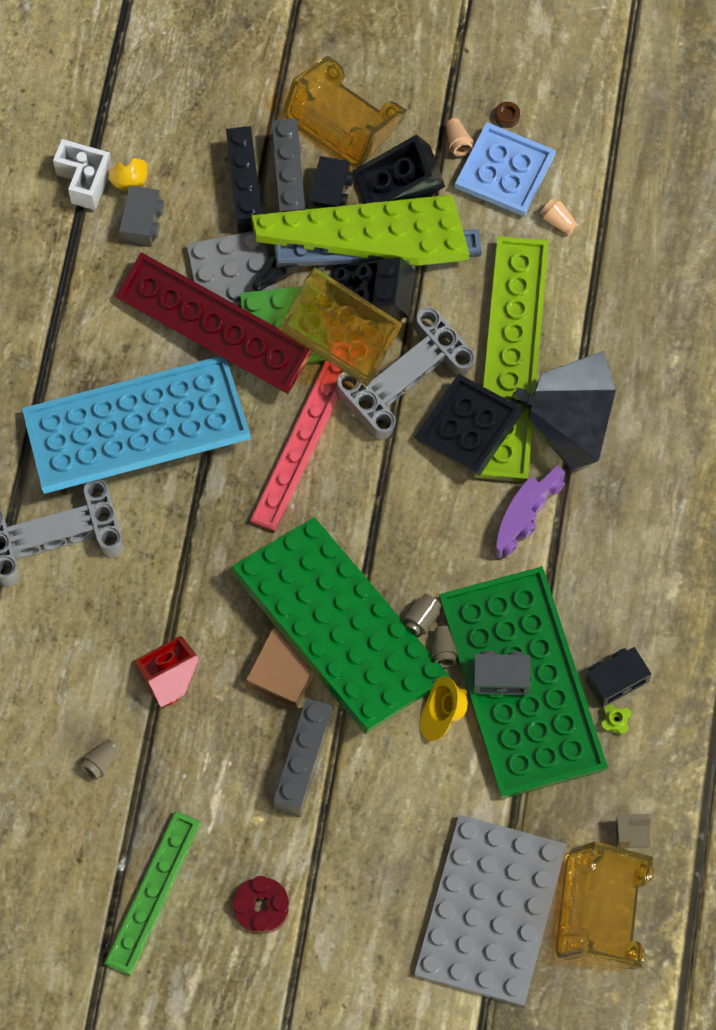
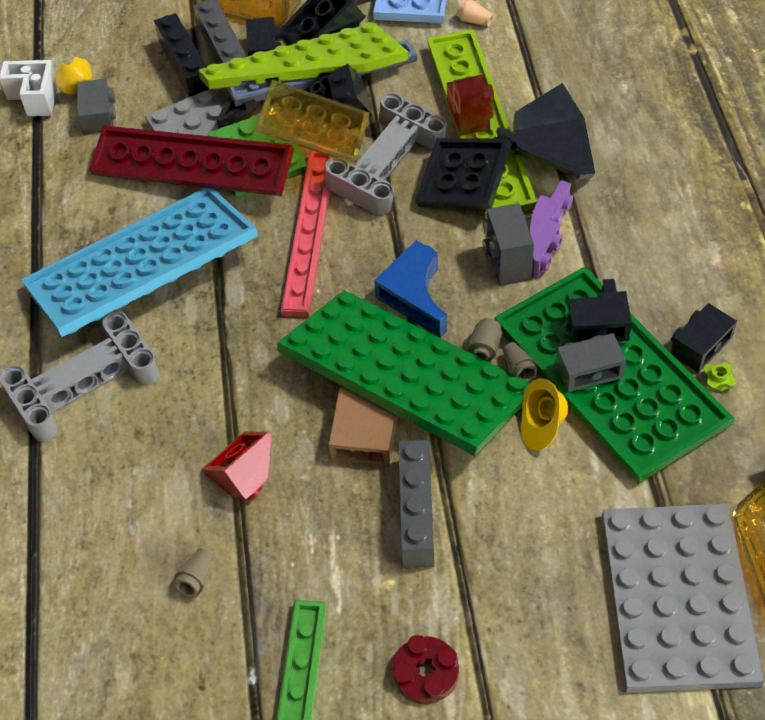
camera: 15 degrees left, 15 degrees down
none -> blue arch [374,240,447,338]
none -> clear red brick [447,74,494,136]
none -> dark grey brick [482,203,534,286]
none -> black hinge [567,279,632,343]

